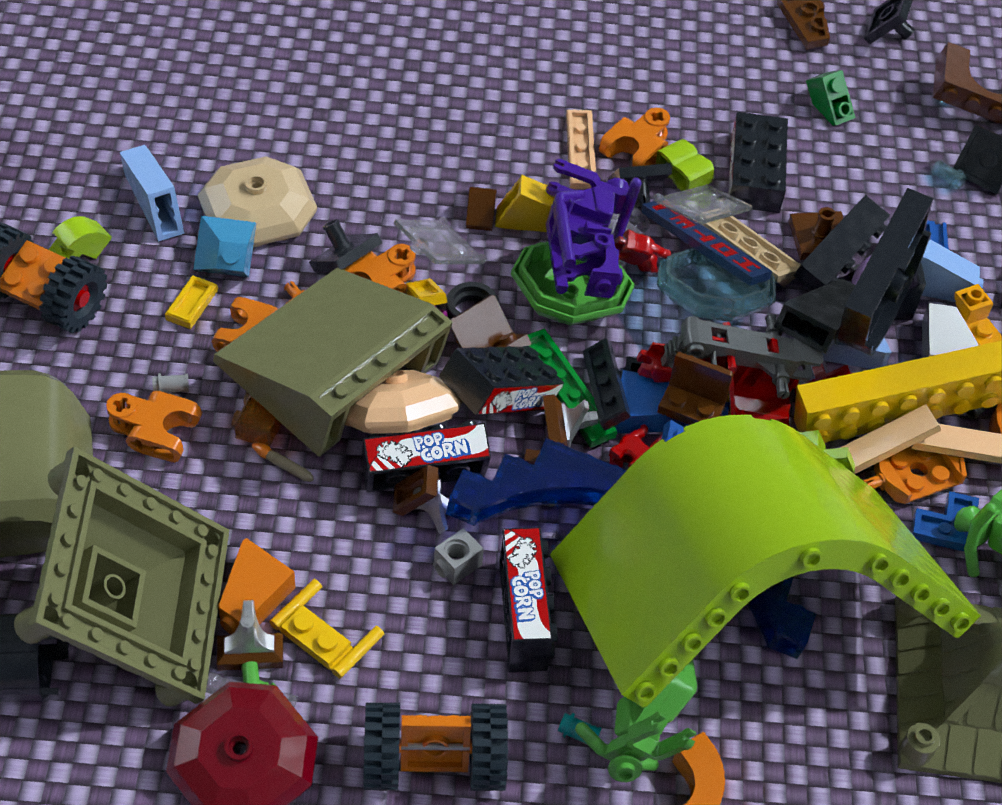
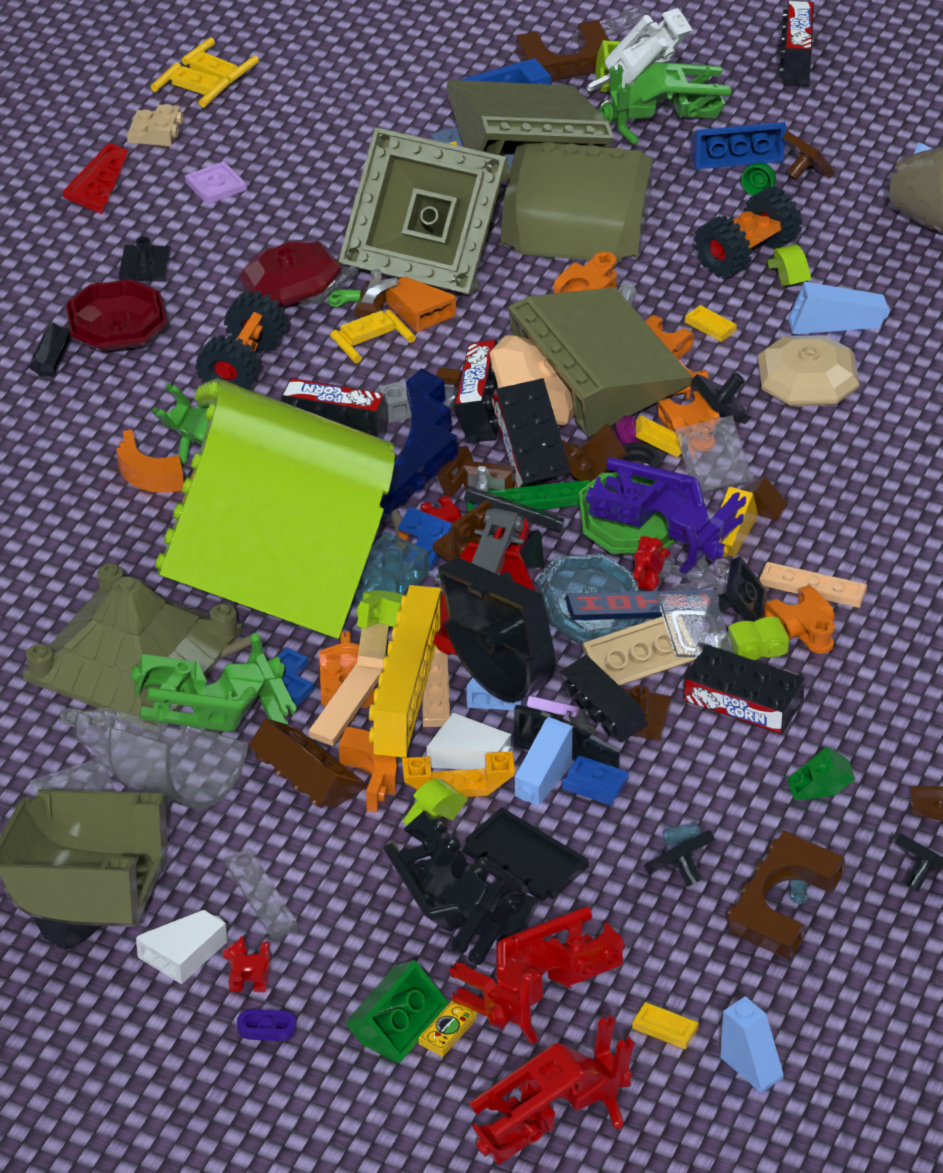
camera: 115 degrees right, 10 degrees down
dark azure slope [193,216,257,277] -> none

